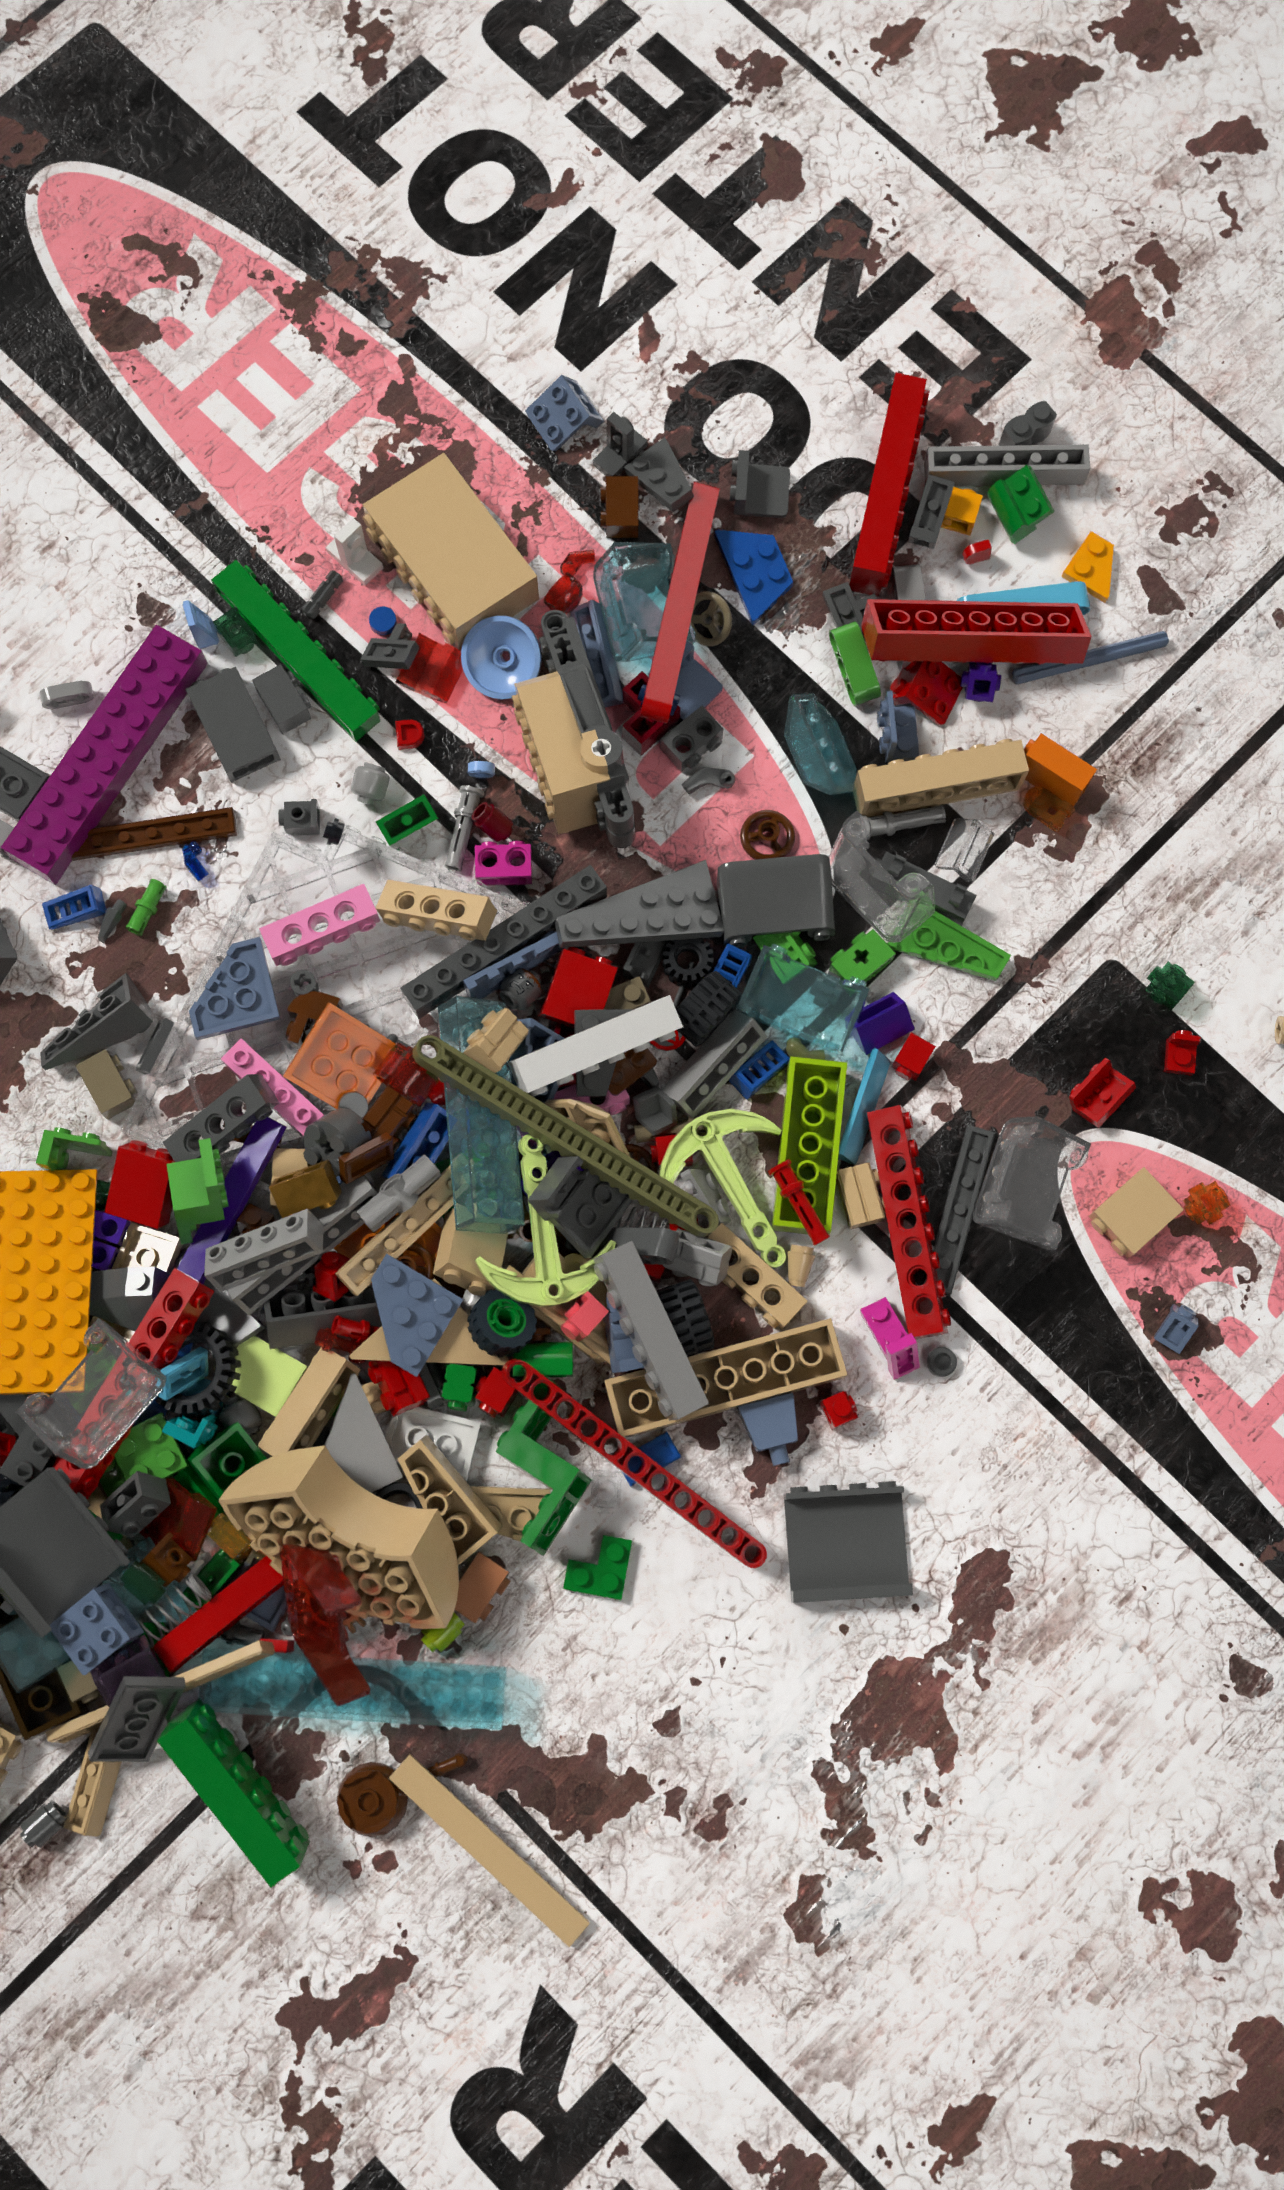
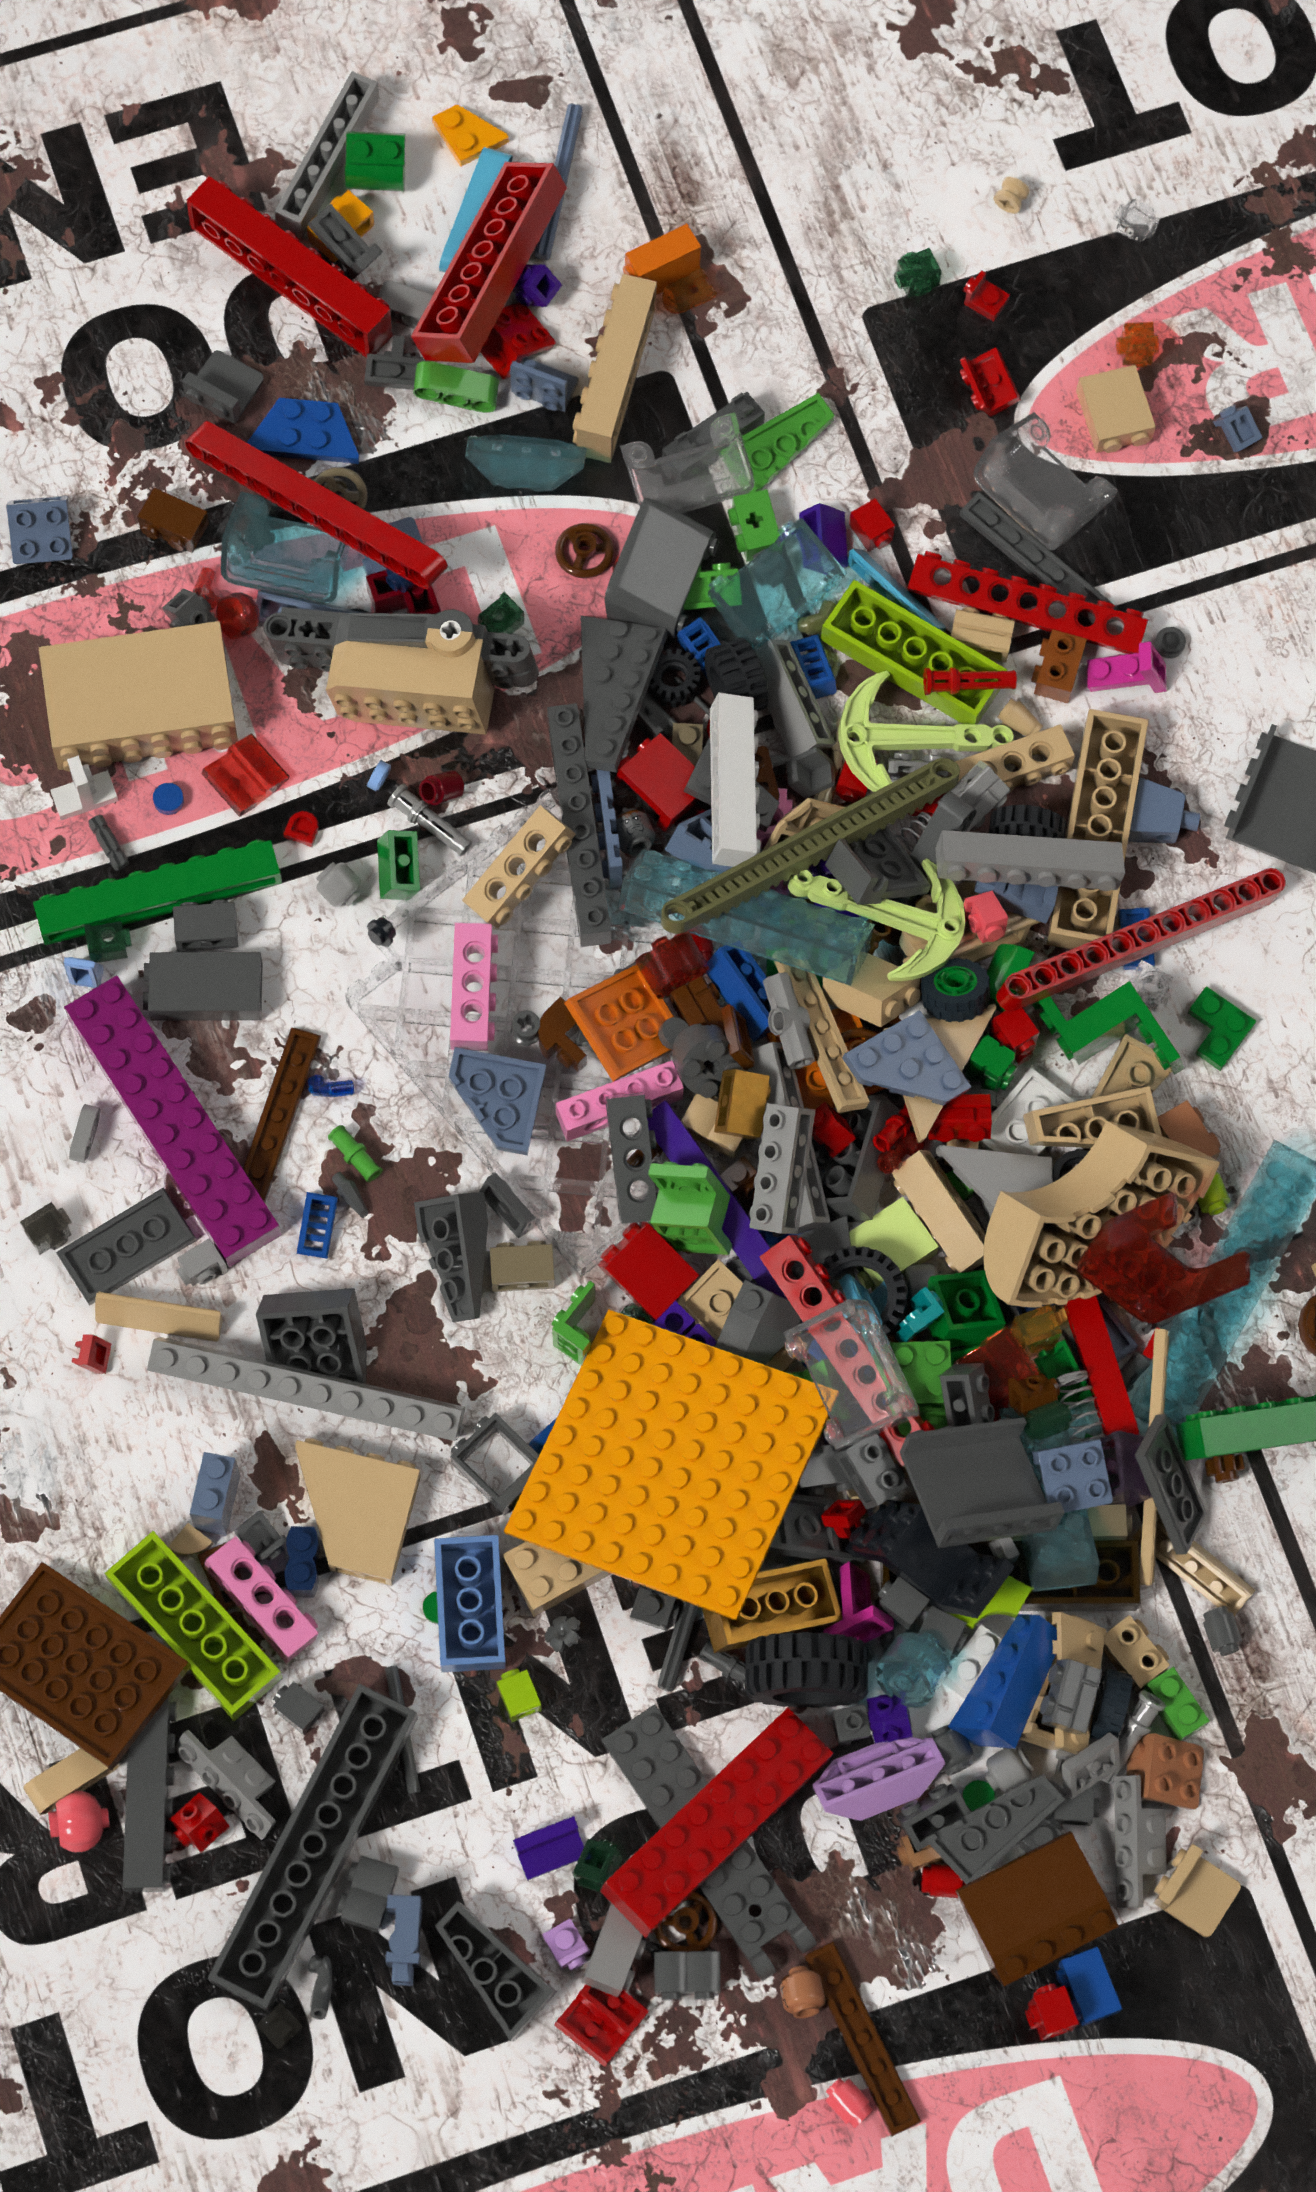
camera: 65 degrees left, 5 degrees down
dark grey brick [278,799,320,835] -> none
dark grey hinge [360,623,420,669] -> none
light blue dish [461,616,542,699] -> none
tan brick [463,1008,529,1073] -> none
dark pink brick [475,841,532,886] -> none
dark grey bracket [593,411,648,476] -> none
dark grey wing [624,437,694,512] -> none
dark grey brick [660,705,724,772] -> none
dark grey arm [682,767,736,795] -> none
red brick [819,1391,858,1430] -> none
light grey pin [860,805,946,840] -> none
clear panel [934,818,995,882] -> none
red tile [962,539,992,564] -> none
dark grey brick [999,401,1057,446] -> none
none -> dark grey brick [162,589,216,628]
none -> clear green brick [477,592,524,634]
none -> dark orange brick [1031,629,1087,704]

